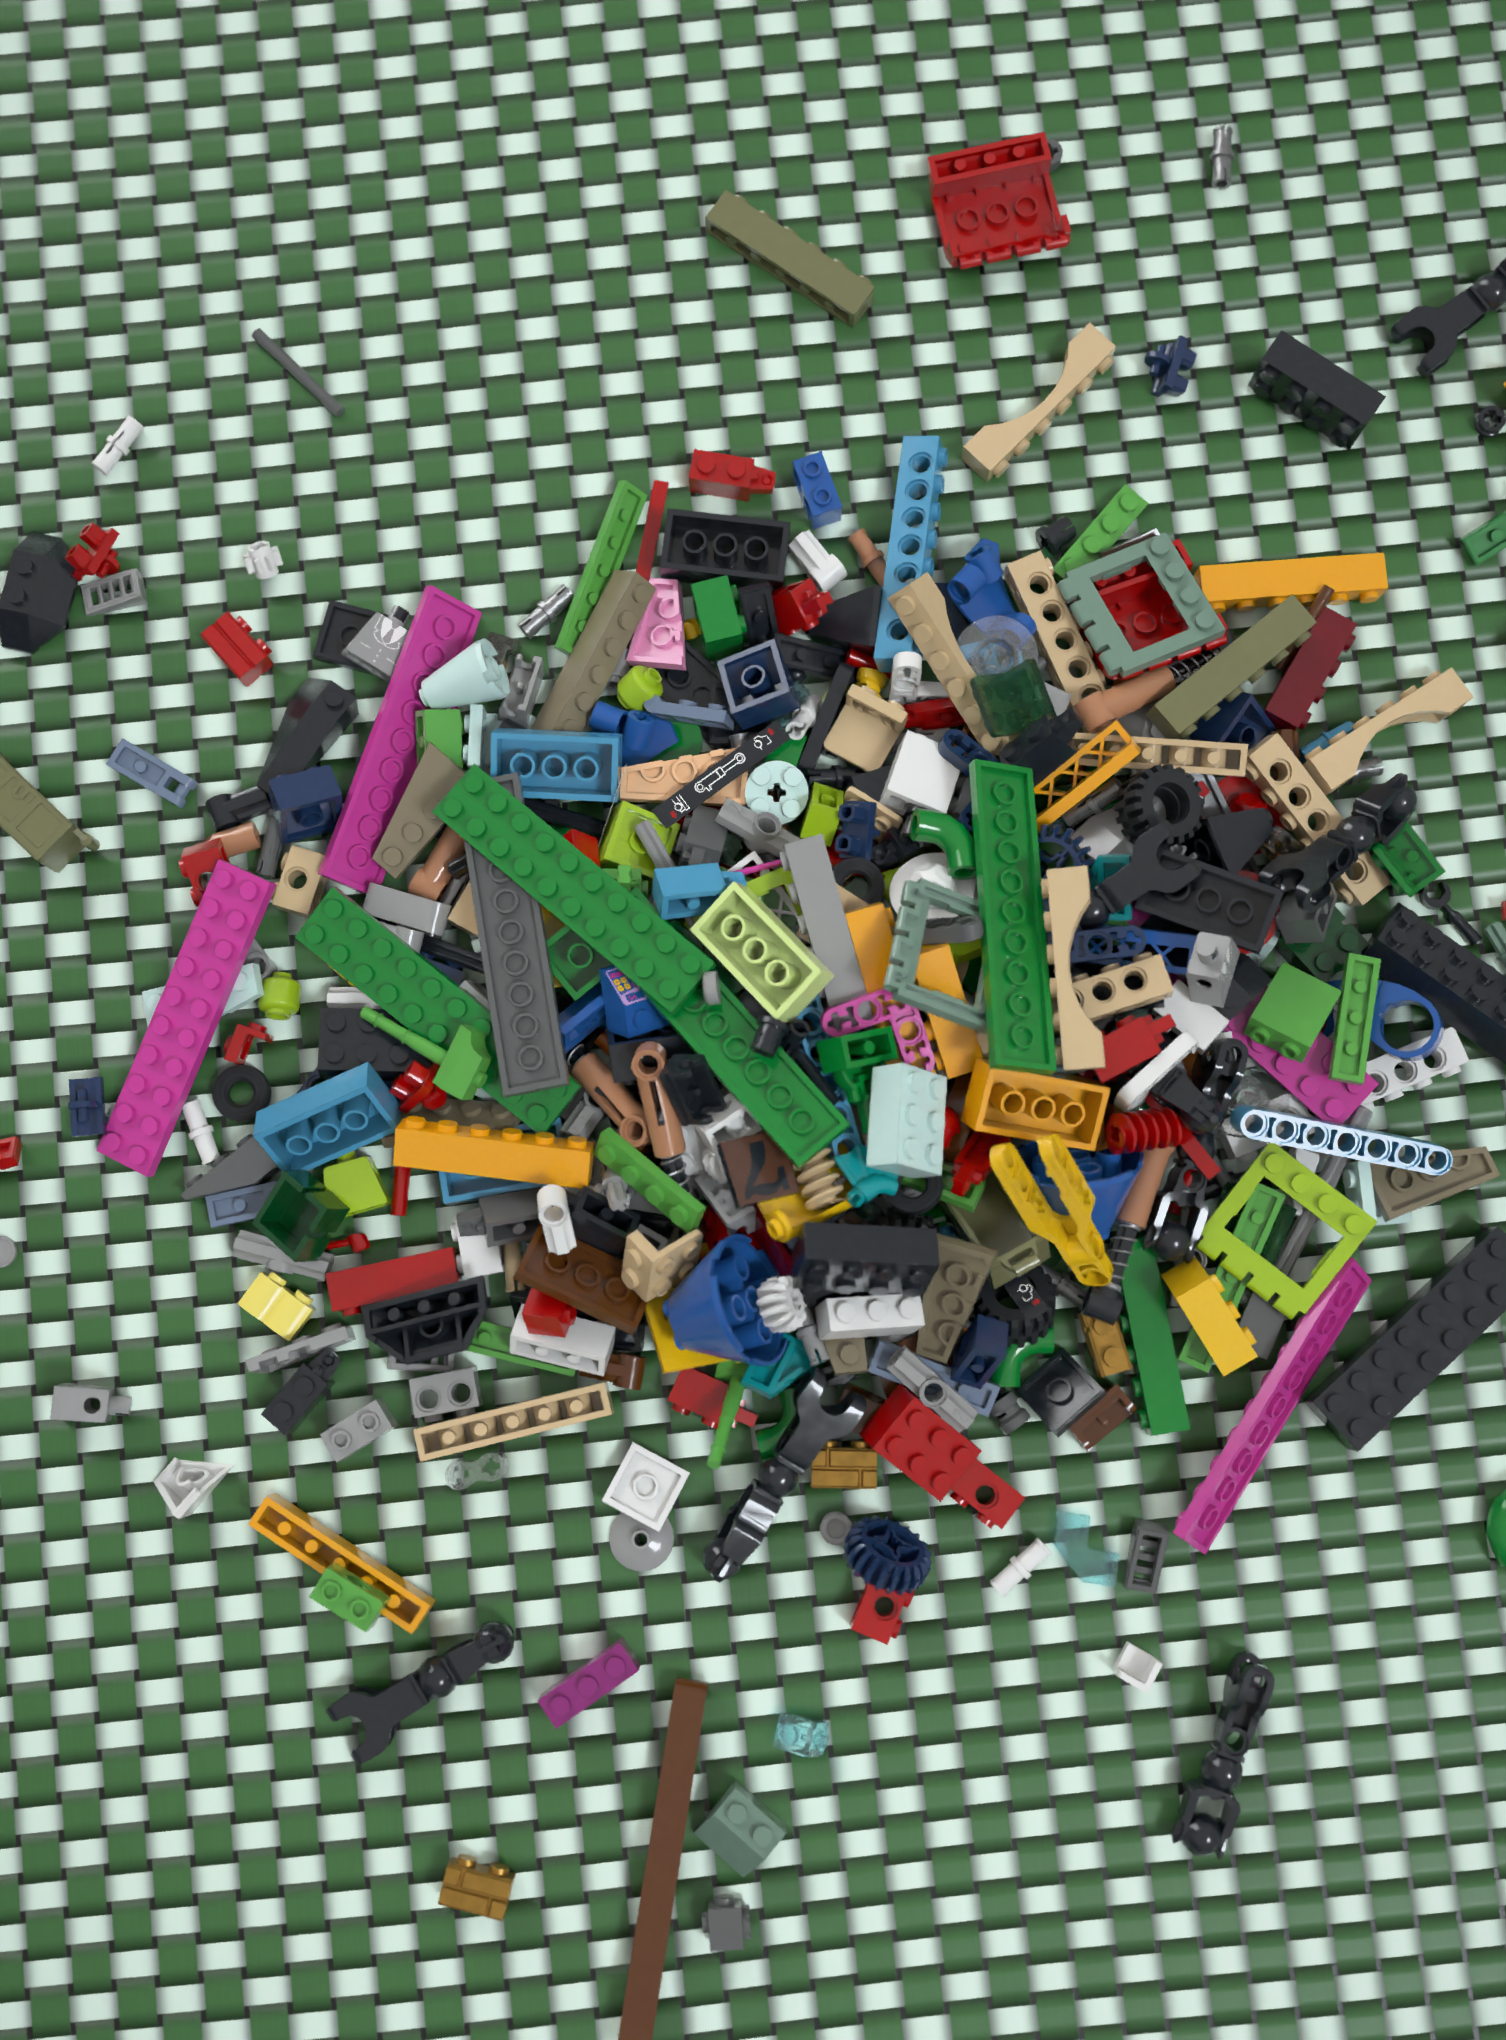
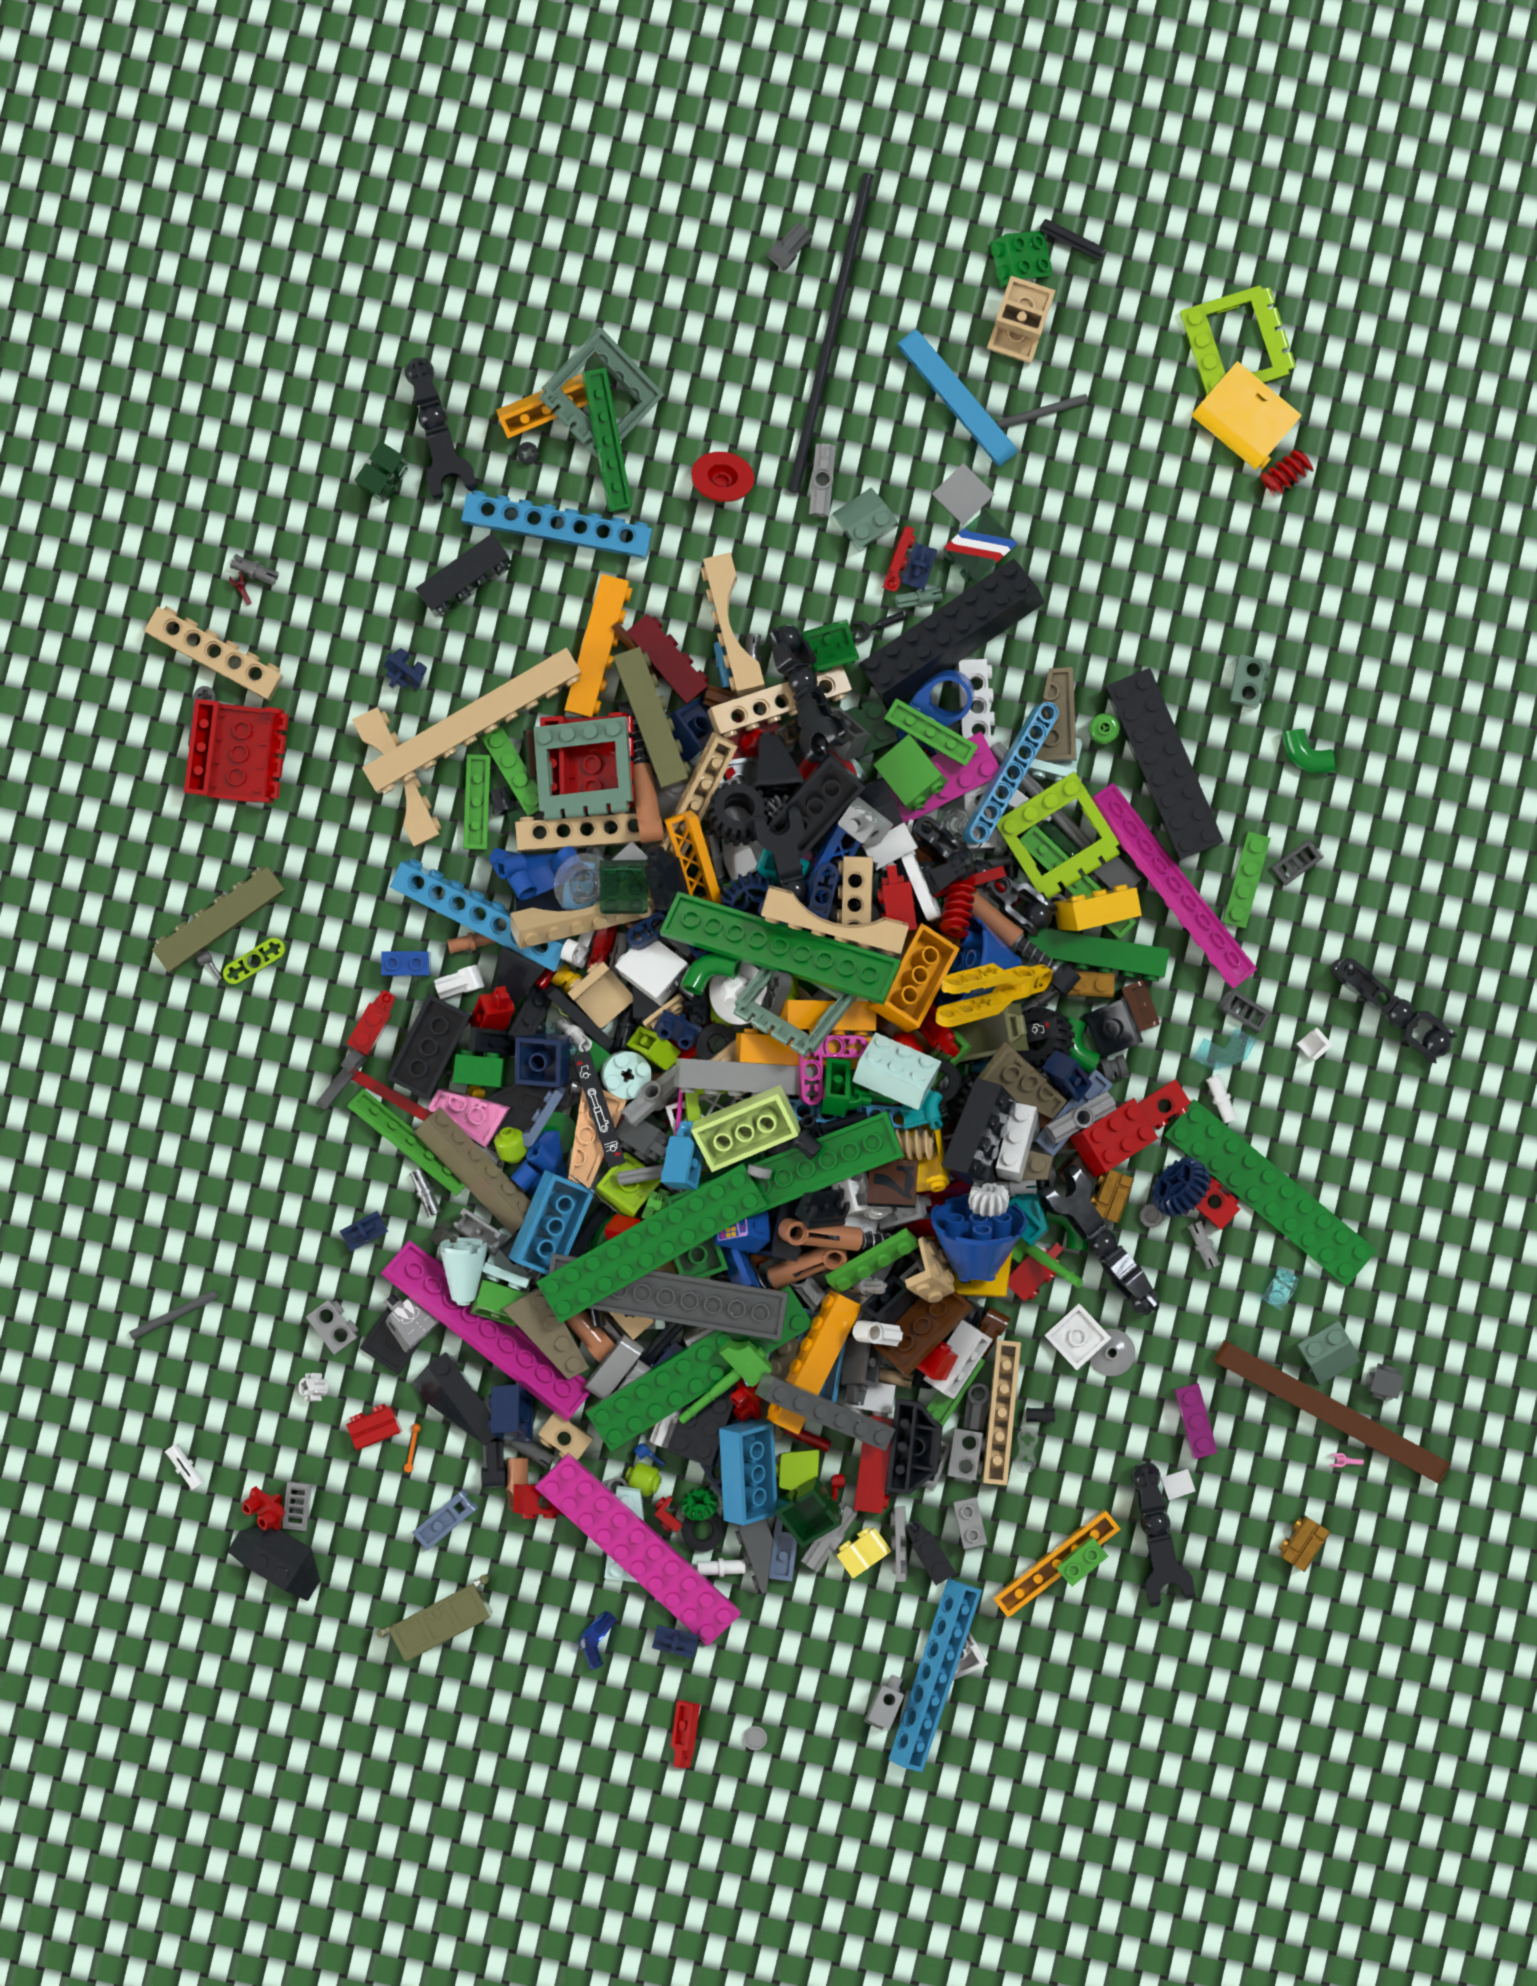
camera: 70 degrees left, 5 degrees up
none -> tan brick [144,606,284,701]
none -> flat silver hand [196,951,223,981]
none -> lime beam [223,938,286,985]
none -> dark red hand [229,572,252,606]
none -> light grey brick [306,1299,359,1355]
none -> dark grey beam [316,1049,368,1111]
none -> dark blue hips [340,1211,389,1252]
none -> dark green piece [355,441,408,503]
none -> tan brick [362,647,582,795]
none -> orange hinge [404,1423,421,1473]
none -> dark azure brick [461,491,652,559]
none -> bright green plate [463,754,491,850]
none -> clear blue arm [578,1611,617,1670]
none -> blue hand [634,1443,666,1467]
none -> green gear [681,1487,719,1521]
none -> dark grey brick [755,1372,895,1451]
none -> dark azure brick [888,1578,982,1772]
none -> dark grey piece [963,1381,989,1430]
none -> black pin [1026,1406,1055,1425]
none -> bright green head [1088,713,1120,745]
none -> white sticker [1161,1469,1195,1500]
none -> green plate [1164,1099,1377,1287]
none -> light grey pin [1187,1220,1220,1270]
none -> bright green plate [1222,831,1271,929]
none -> dark grey slope [1271,838,1324,886]
none -> bright pink hand [1329,1453,1364,1467]

